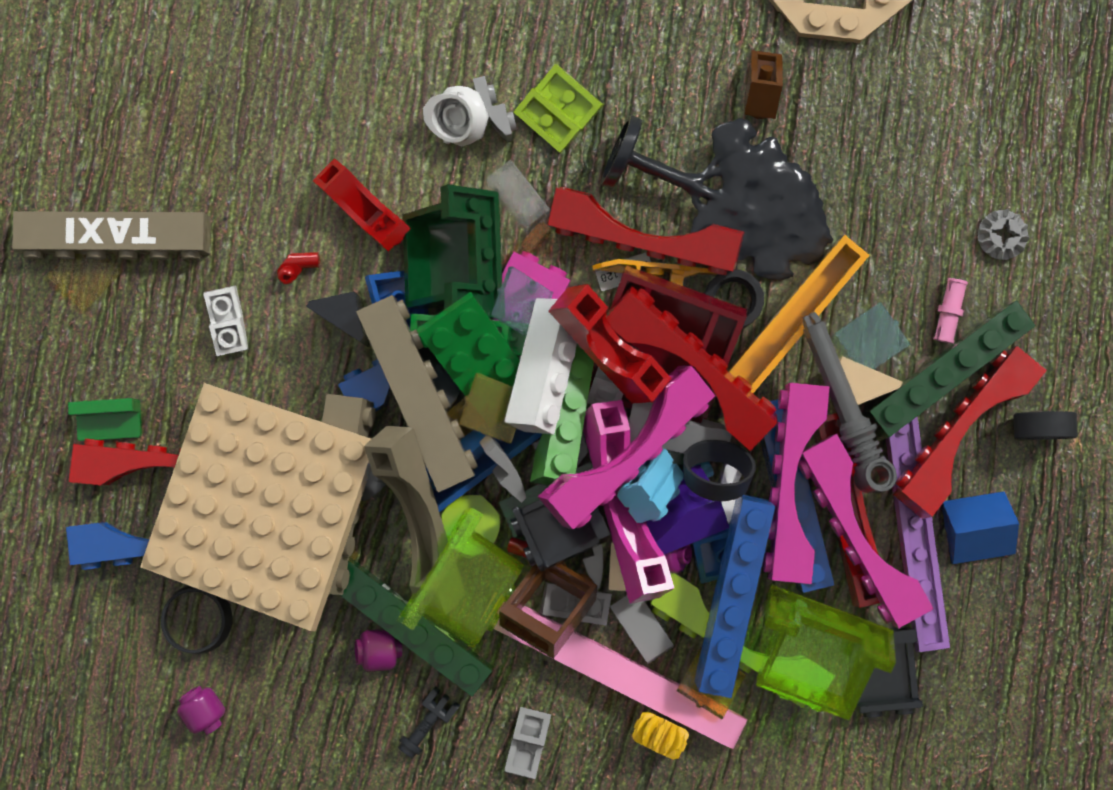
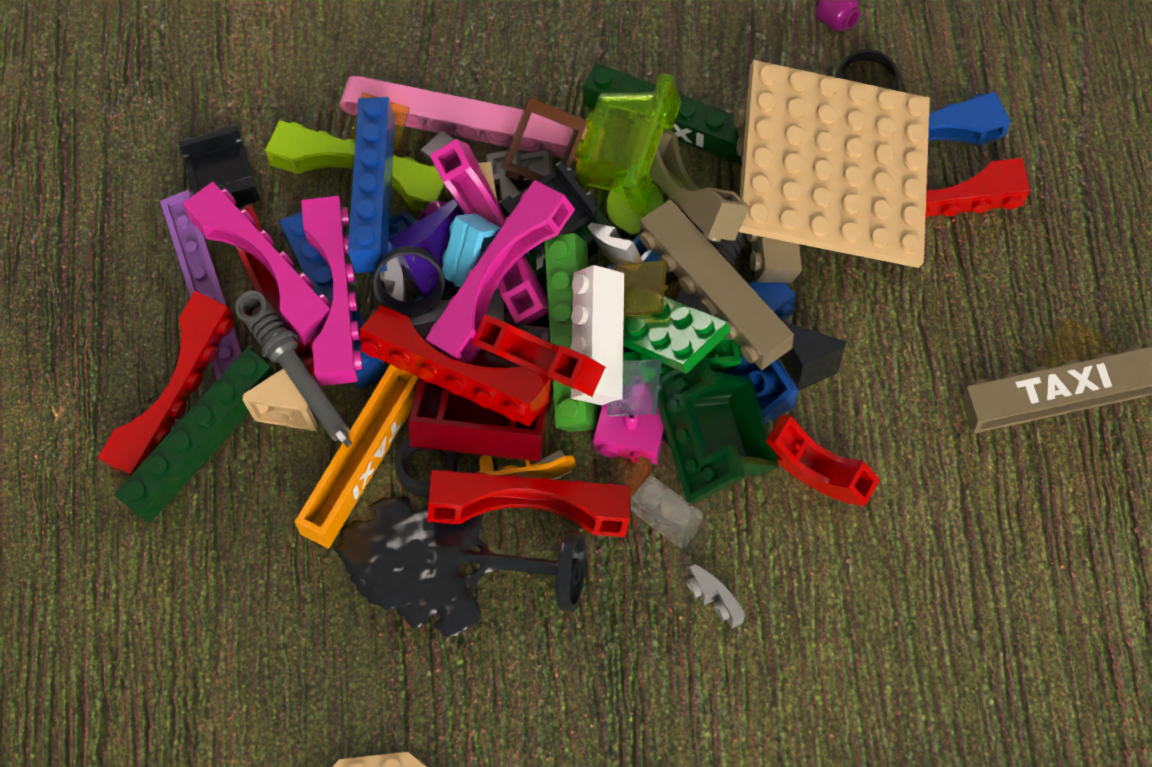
camera: 170 degrees right, 20 degrees down
green panel [68,398,142,441] -> none
white slope [203,285,248,356] -> none
red arm [277,252,320,285] -> none
magenta head [354,629,402,672] -> none
black hinge [398,686,460,759] -> none
white hat [423,86,489,147] -> none
light grey slope [504,707,551,780] -> none
lime slope [514,64,604,153] -> none
yellow gear [632,712,689,760] -> none
reddish brown slope [744,50,783,119] -> none
clear neon green windscreen [756,584,896,720] -> none
clear light blue piece [835,302,910,369] -> none
bright pink pin [933,278,968,344] -> none
blue slope [941,491,1019,564] -> none
light grey gear [978,209,1030,260] -> none
black tyre [1013,411,1078,440] -> none

